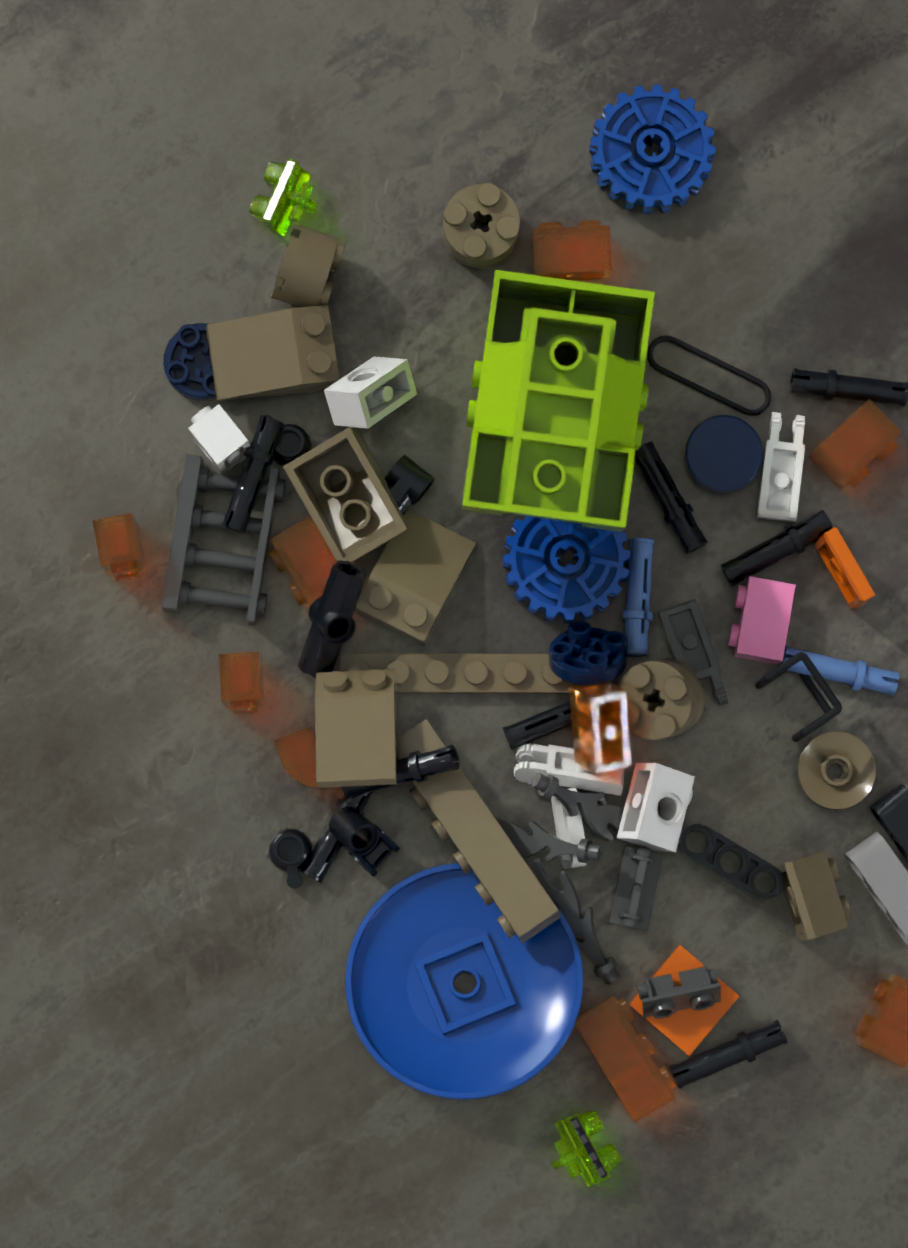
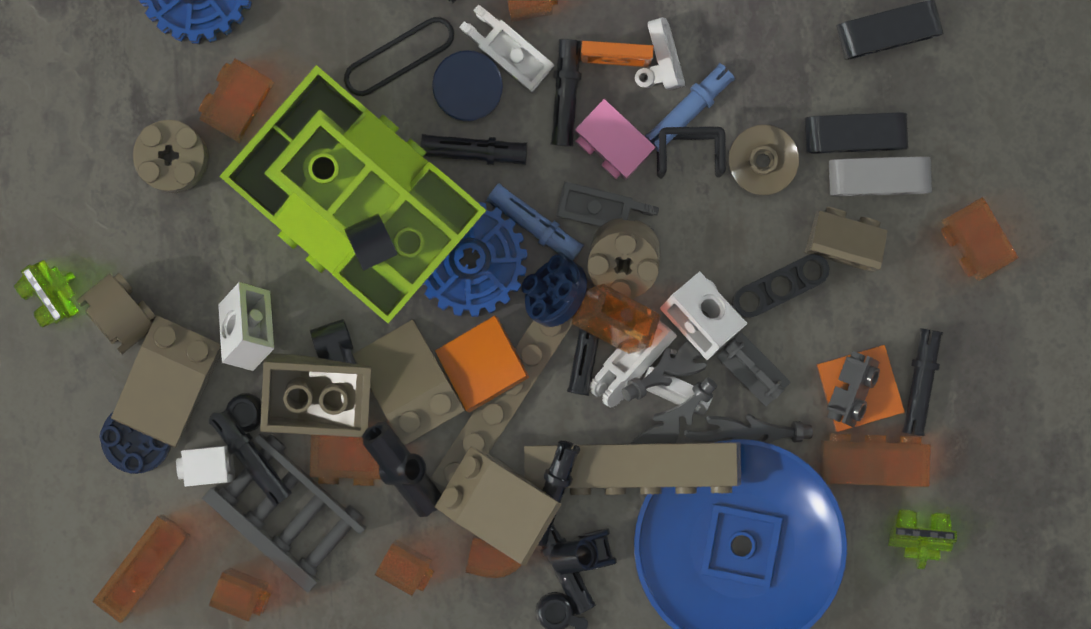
camera: 50 degrees left, 5 degrees up
none -> clear orange brick [92,514,191,623]
none -> black brick [344,213,398,271]
none -> orange tile [435,315,530,413]
none -> white piece [635,17,685,90]

